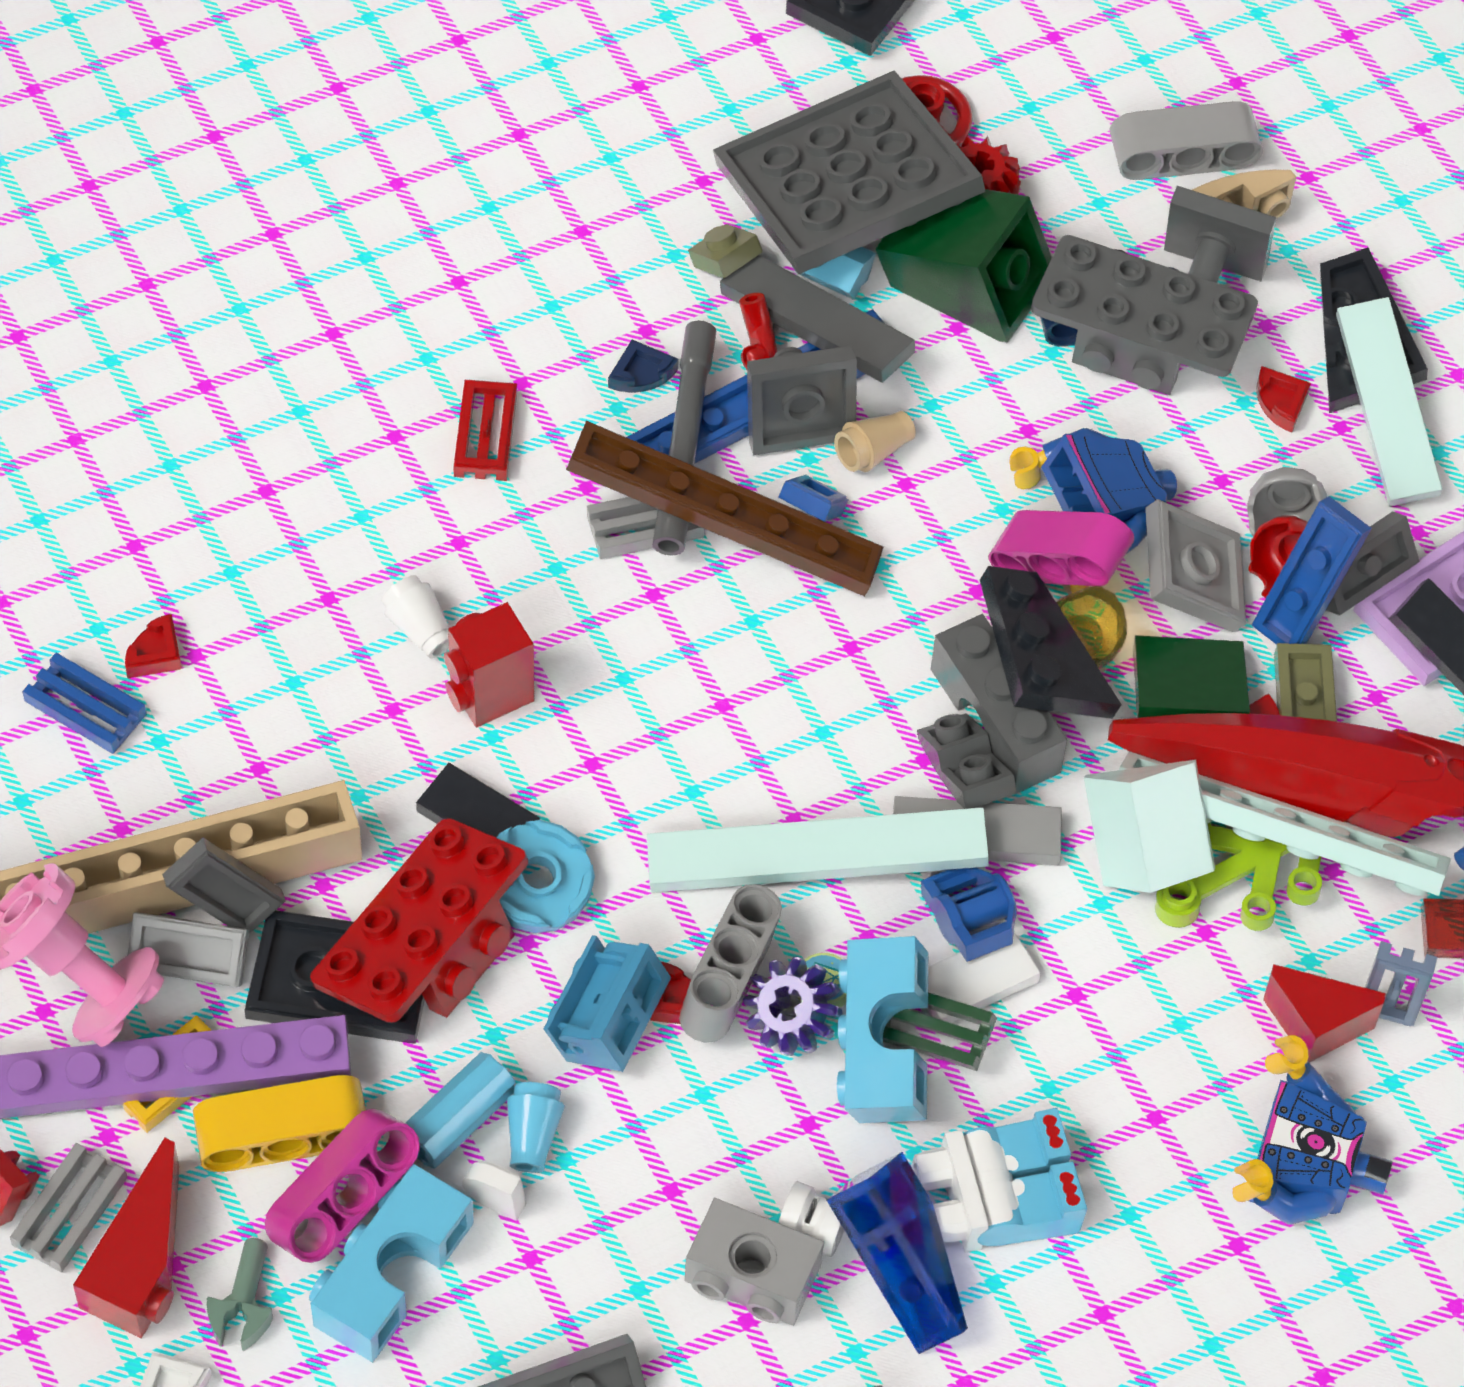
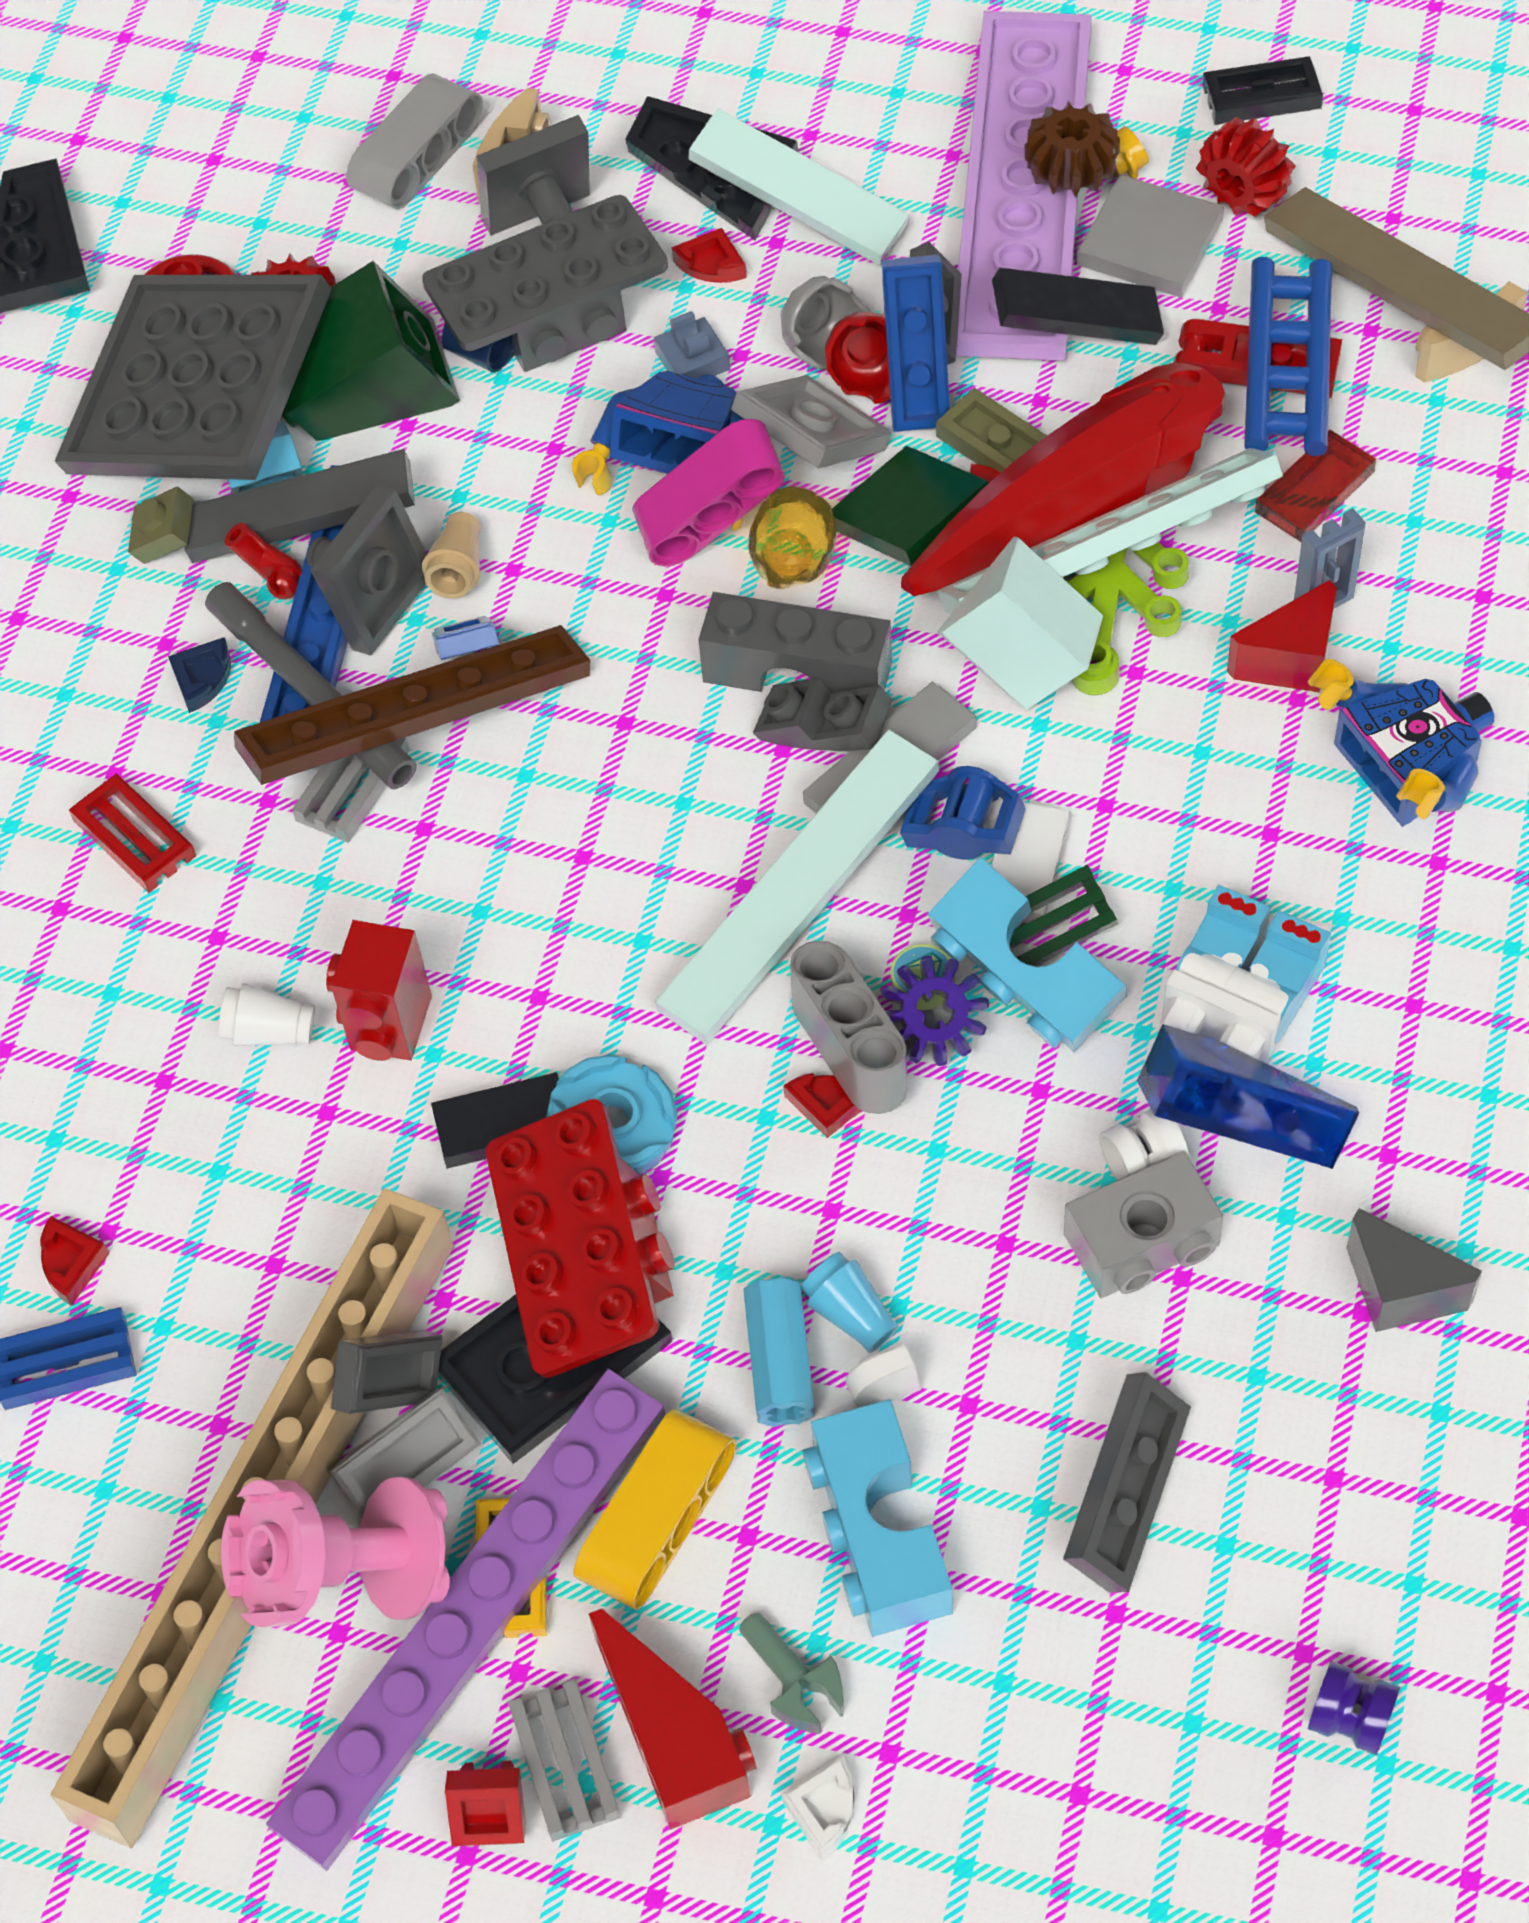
camera: 40 degrees left, 0 degrees up
dark pink beam [265,1109,420,1263] -> none
dark azure hinge [543,935,671,1072] -> none
black wing [980,566,1122,719] -> none
none -> sand blue tile [654,311,730,379]

